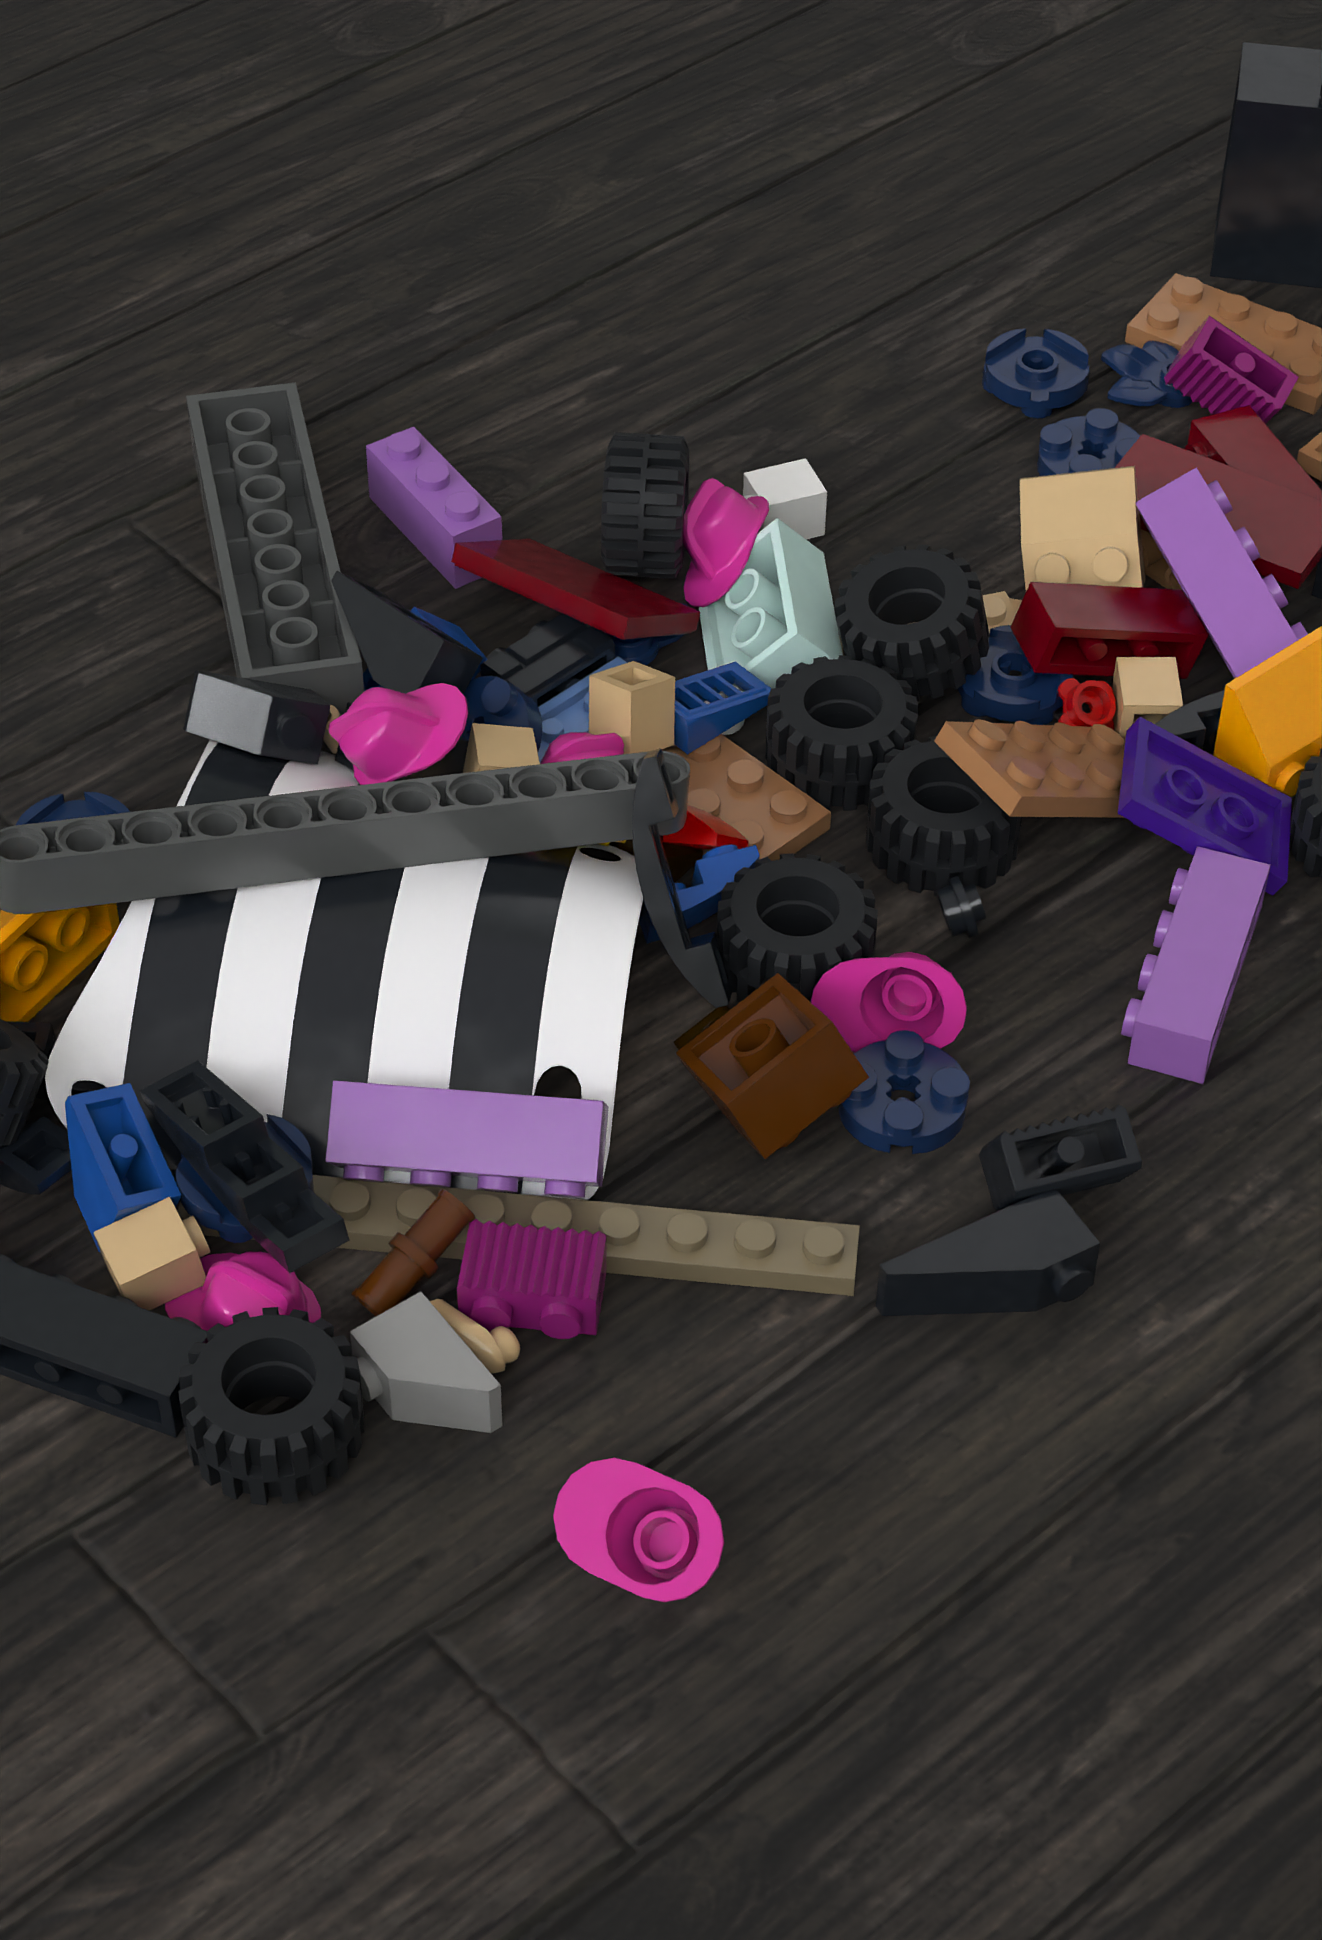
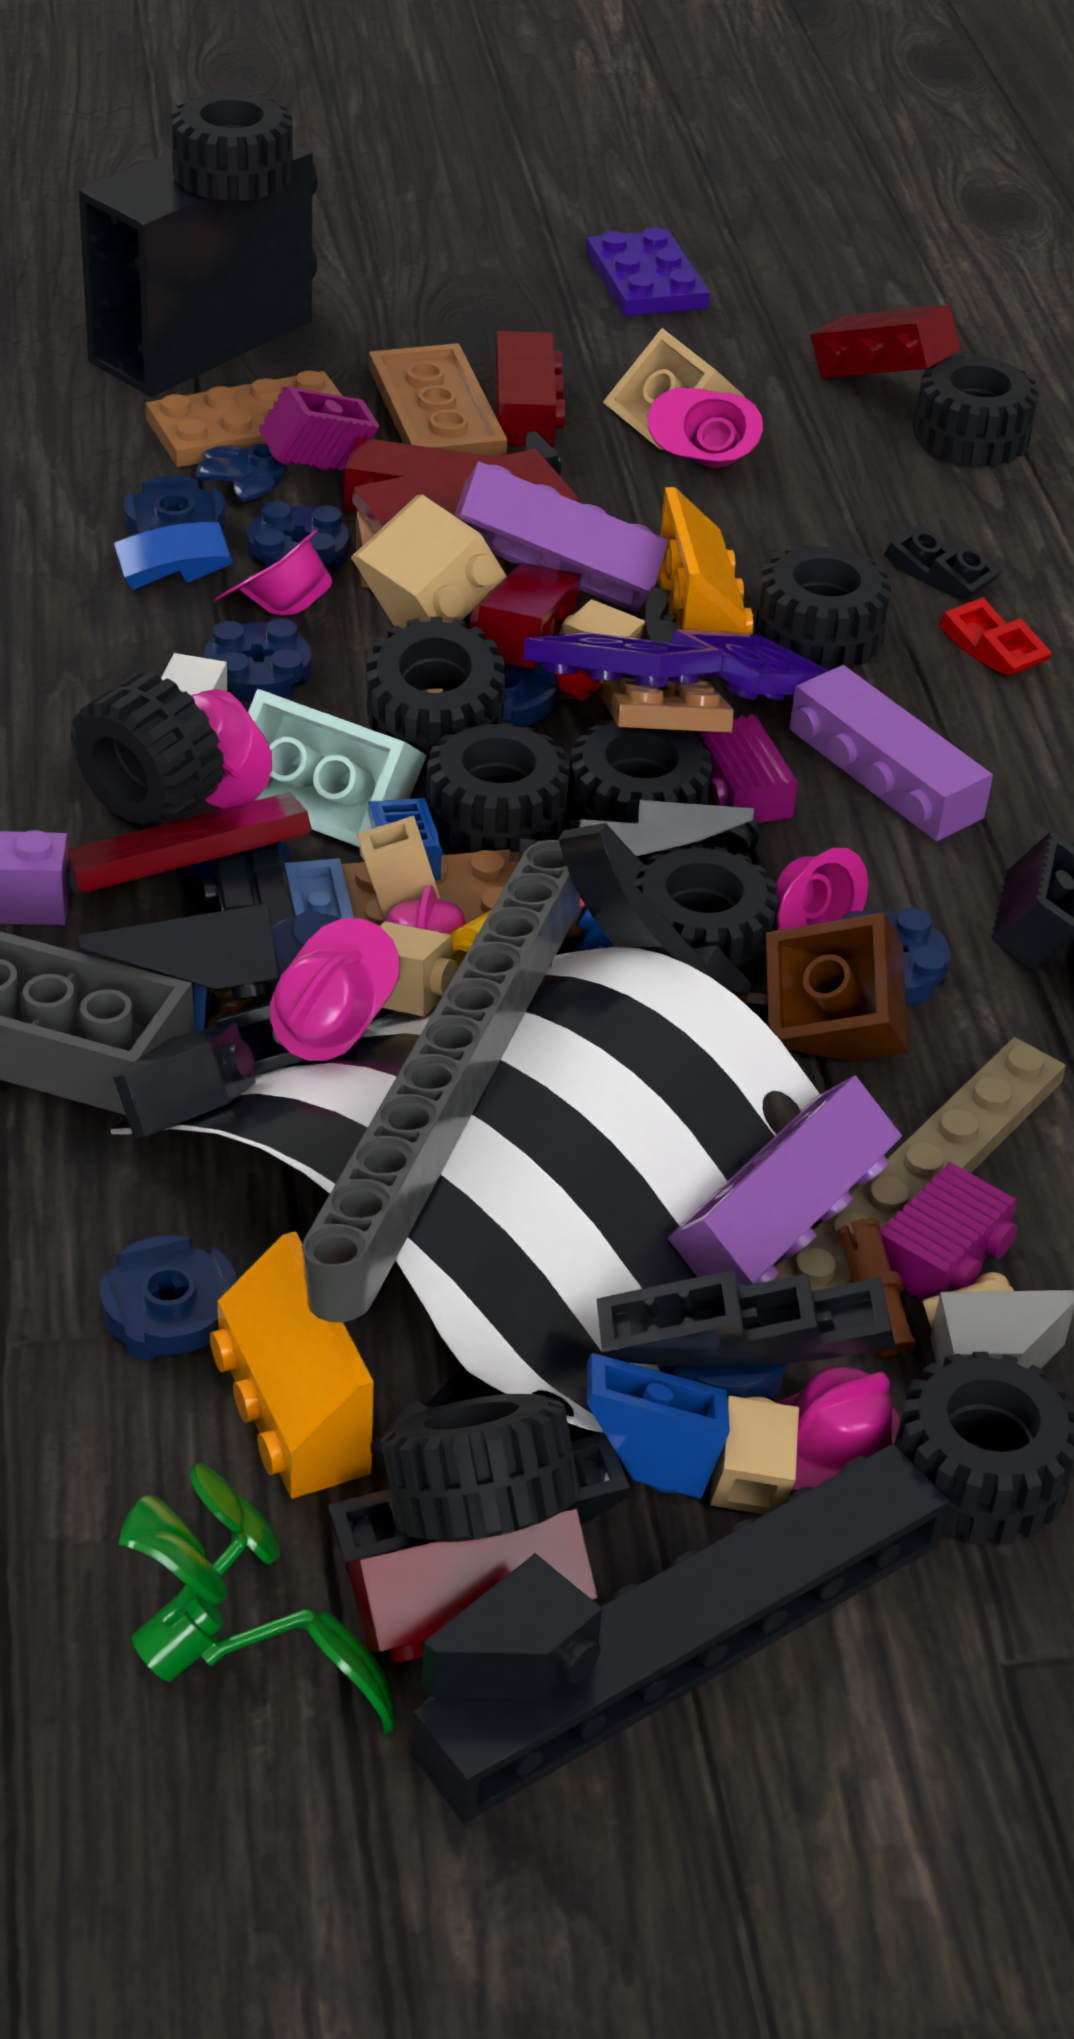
camera: 60 degrees left, 5 degrees down
none -> blue slope [114,522,234,591]
none -> dark blue plate [204,618,311,702]
none -> dark pink piece [214,529,332,616]
none -> slope [509,800,754,862]
none -> dark purple plate [524,632,723,687]
none -> magenta brick [694,713,798,824]

